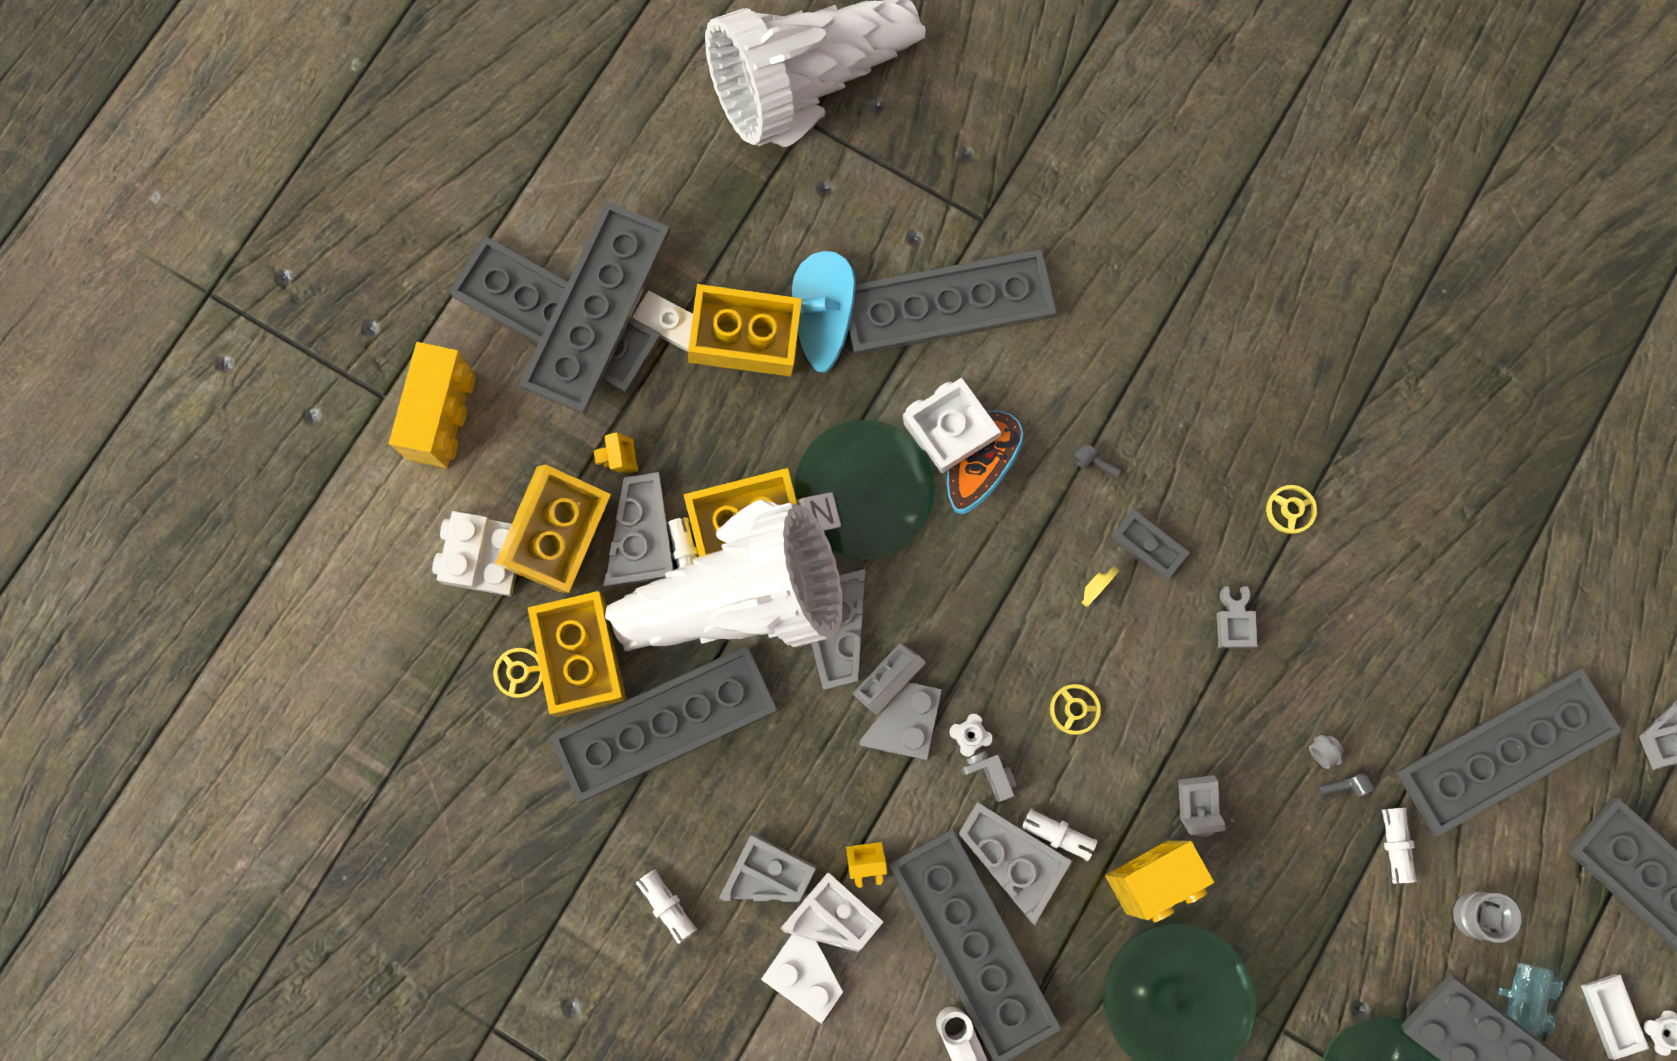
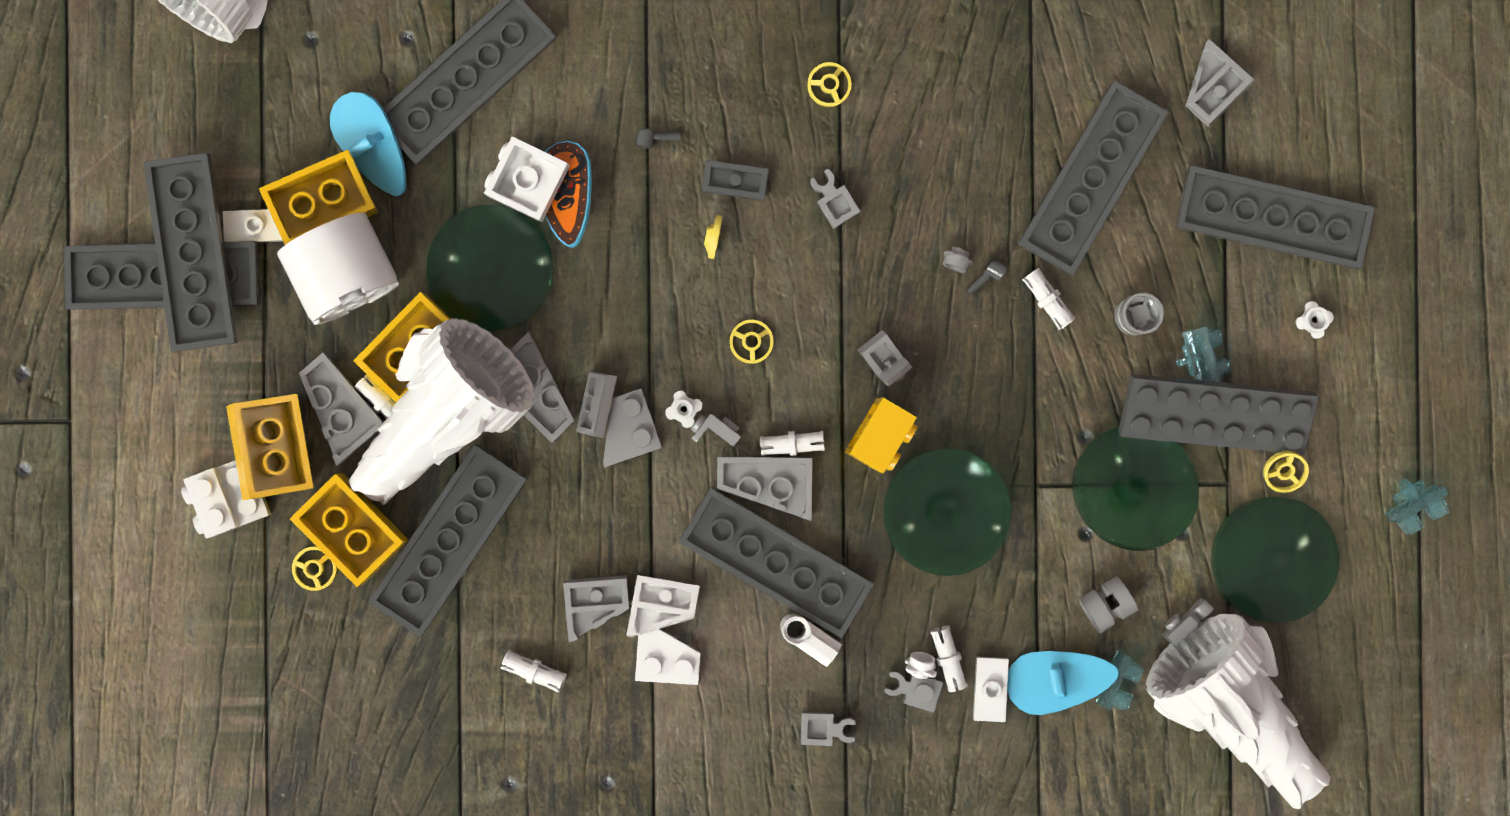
camera: 30 degrees left, 10 degrees up
yellow brick [389,342,476,469] -> none
yellow tile [594,432,638,475] -> none
white tile [797,492,841,531] -> none
yellow tile [846,842,887,888] -> none
white tile [1581,974,1649,1060] -> none
none -> white brick [277,212,399,325]

